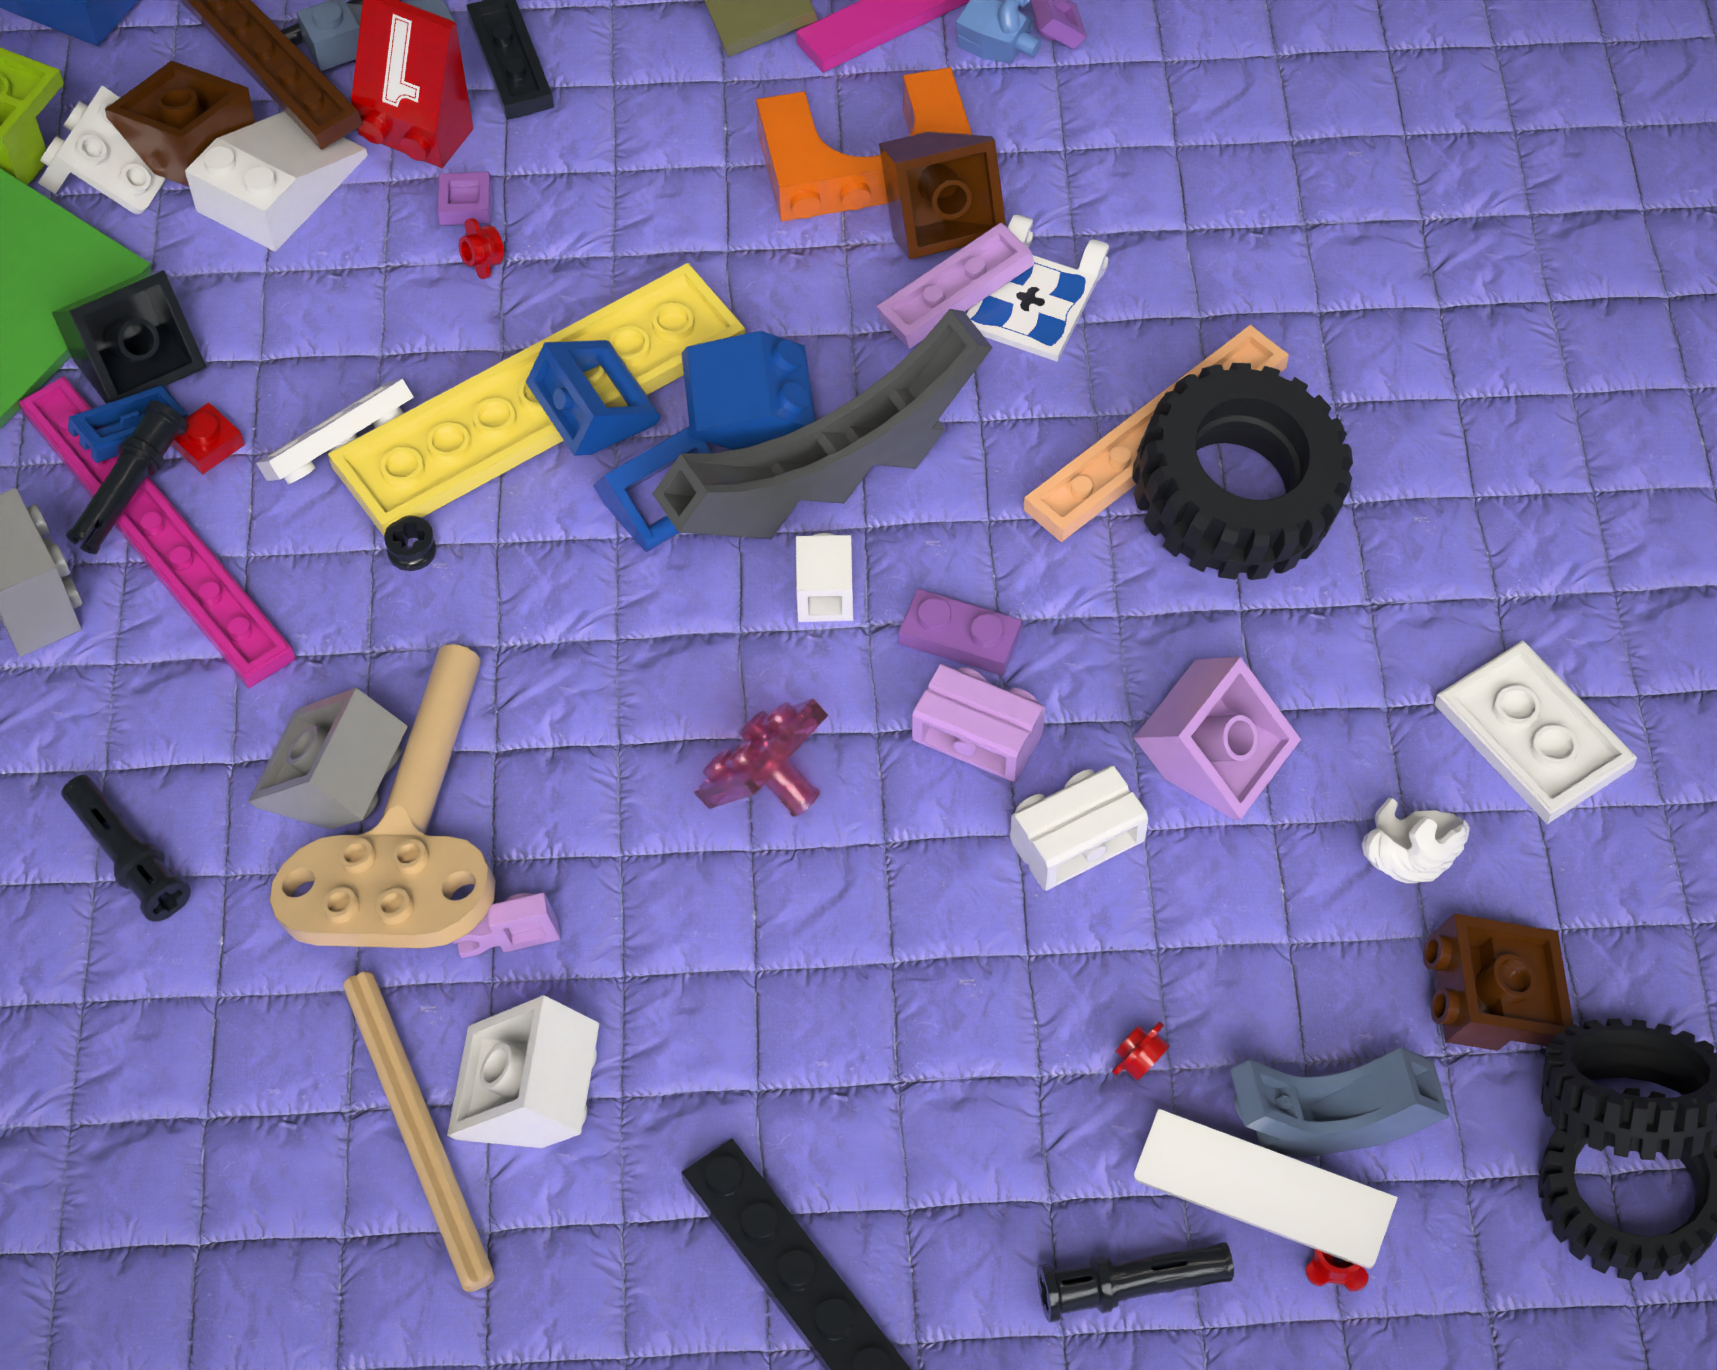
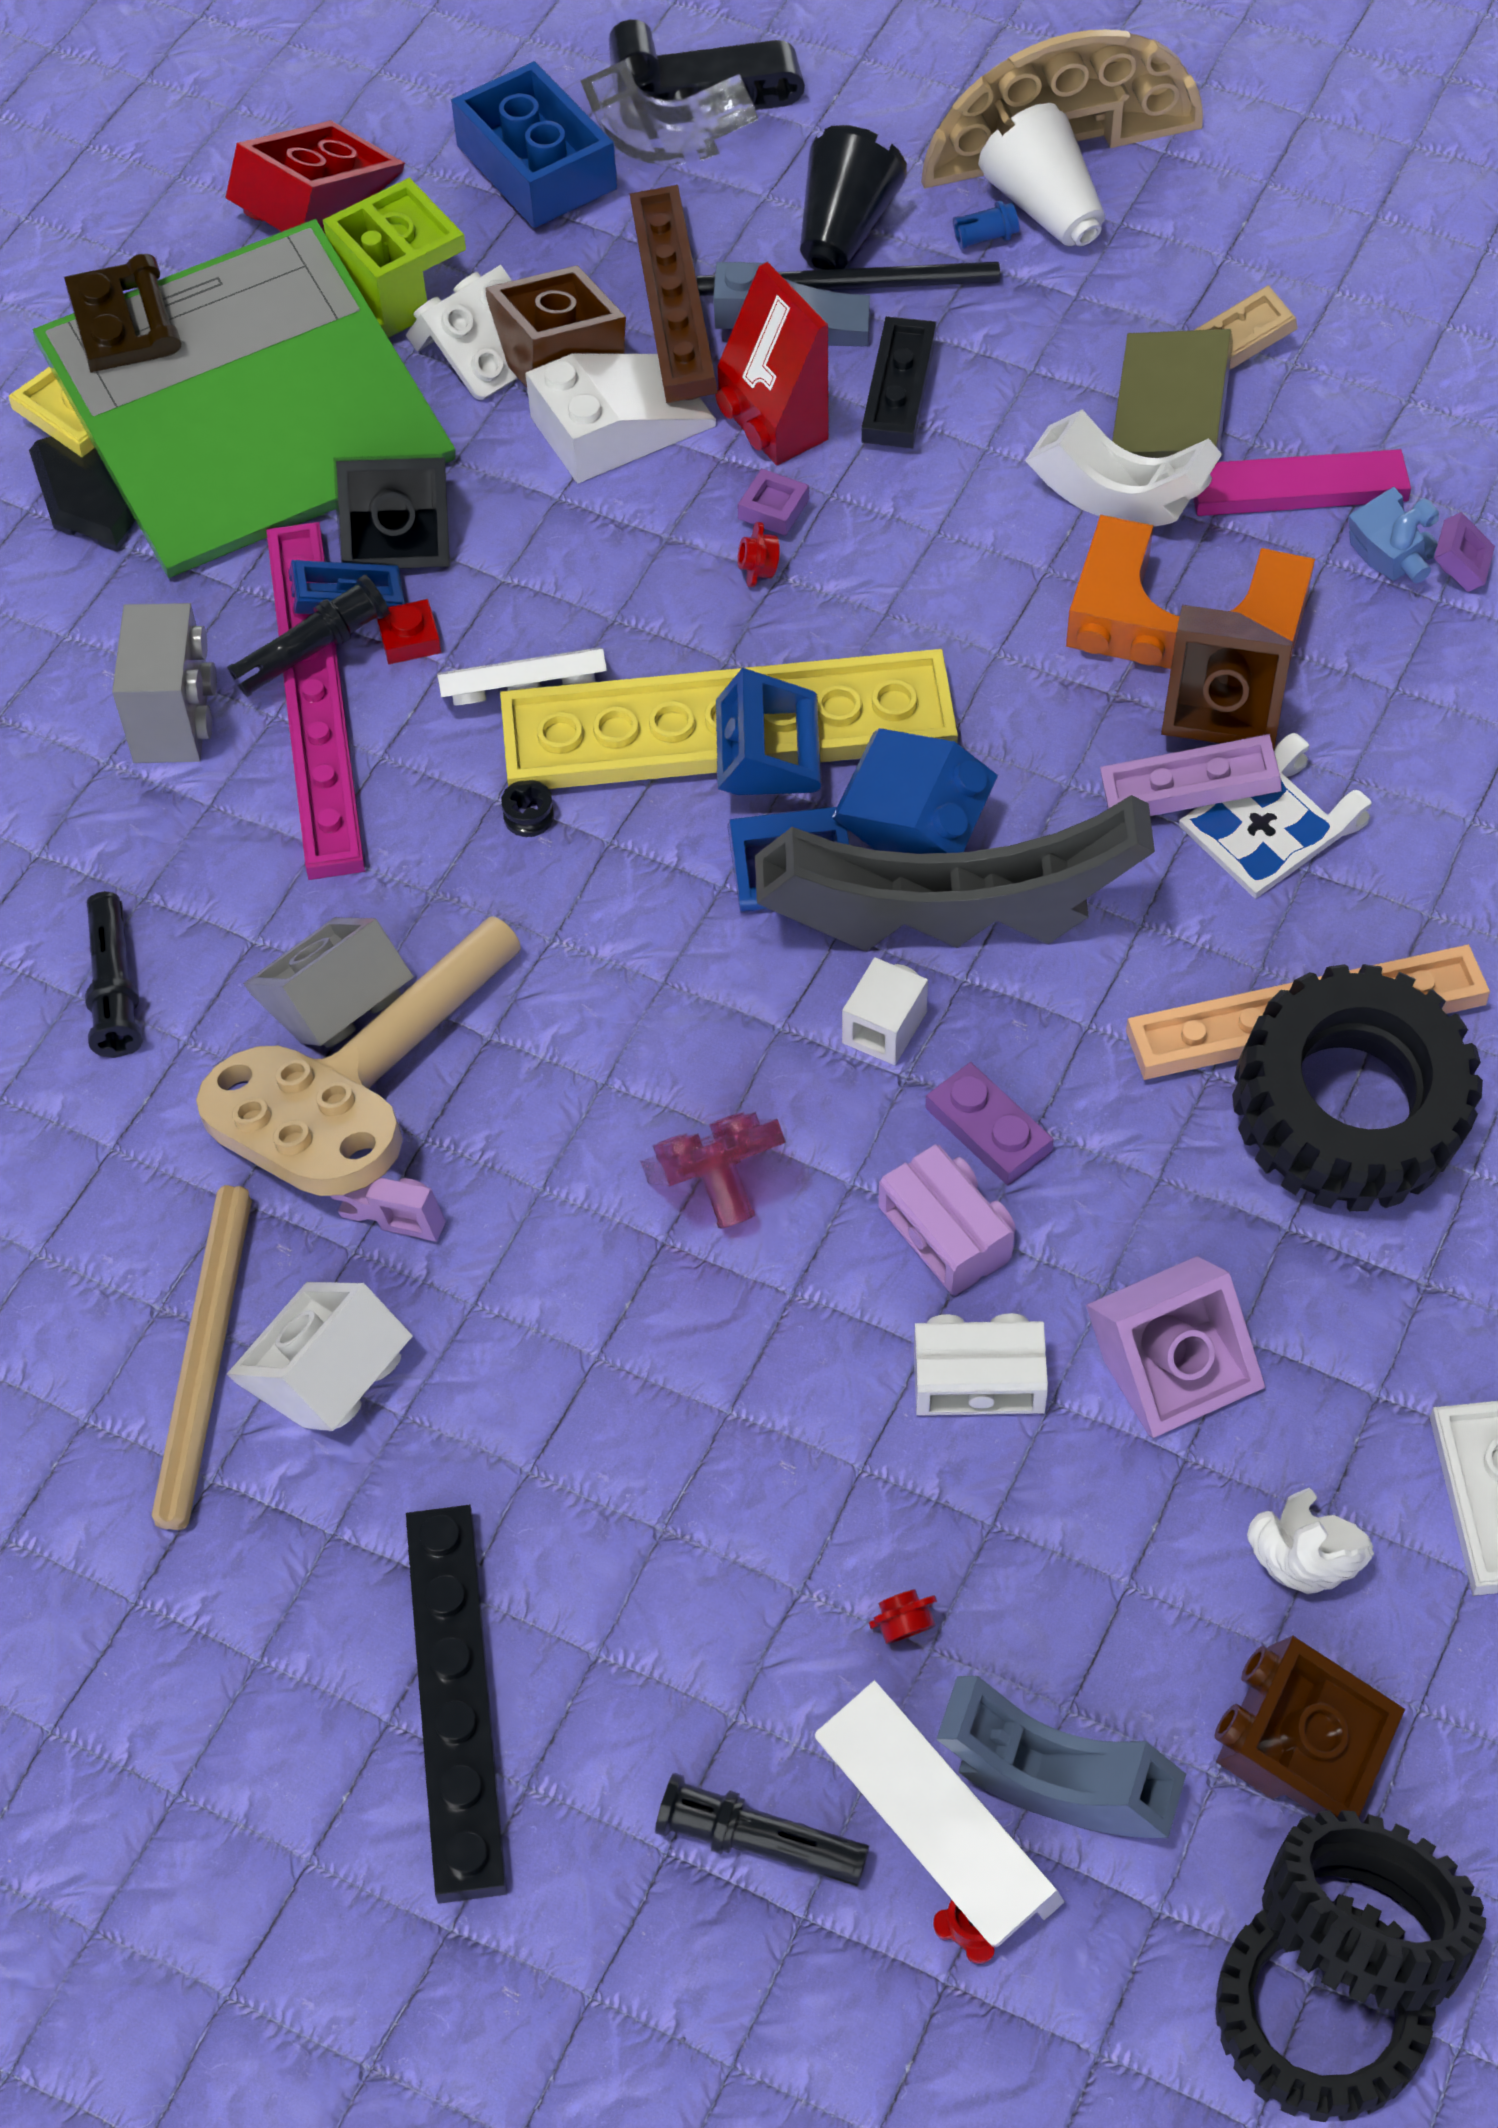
camera: 30 degrees right, 0 degrees up
none -> white arch [1025,409,1222,527]

